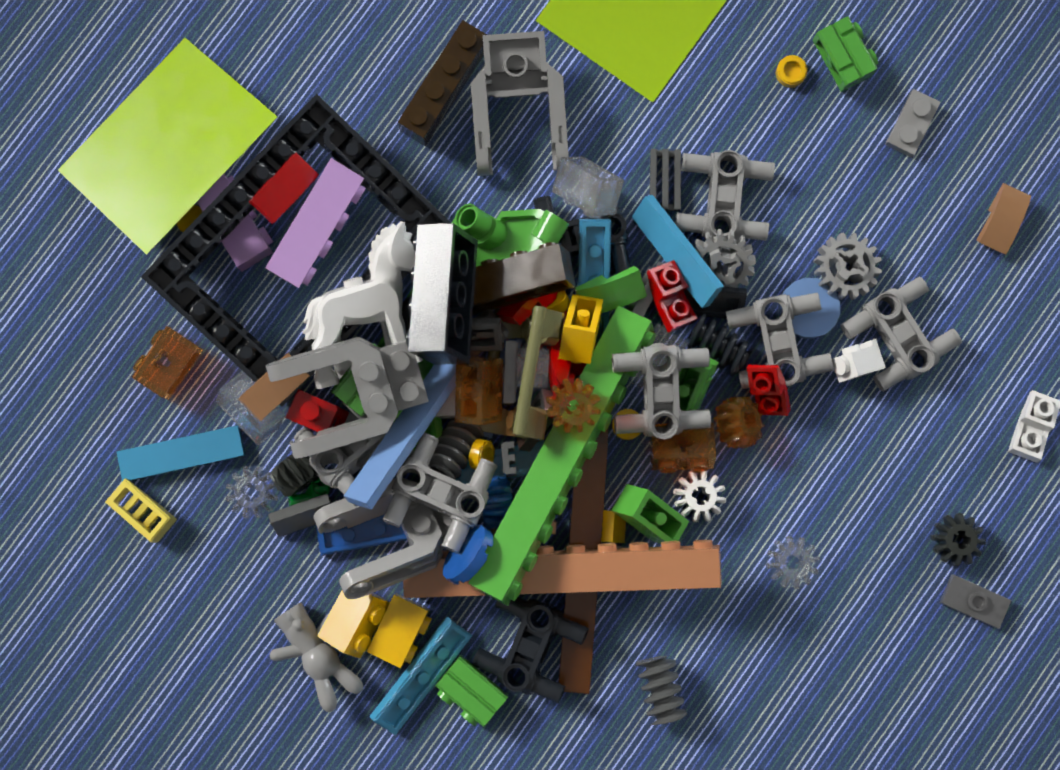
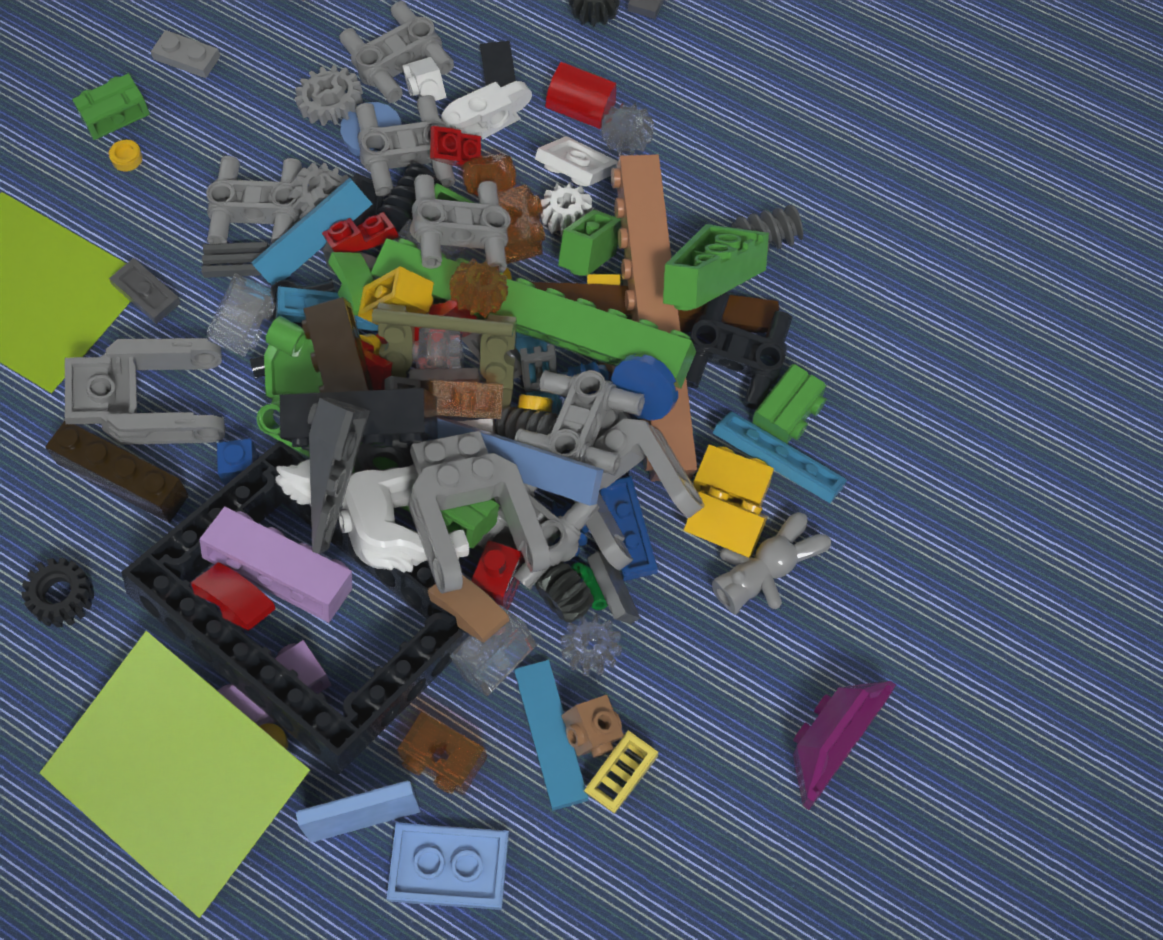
camera: 90 degrees left, 20 degrees down
none -> black tyre [21,558,94,627]
none -> flat silver plate [109,258,181,324]
none -> blue brick [217,439,259,486]
none -> light blue tile [296,780,420,843]
none -> dark grey wedge [308,397,370,554]
none -> light blue tile [387,823,509,910]
none -> white piece [441,81,532,139]
none -> black tile [480,40,516,87]
none -> white plate [535,136,618,186]
none -> red brick [545,62,616,129]
none -> medium nougat brick [561,695,624,758]
none -> bright green wedge [663,224,769,311]
none -> magenta wedge [793,681,896,810]

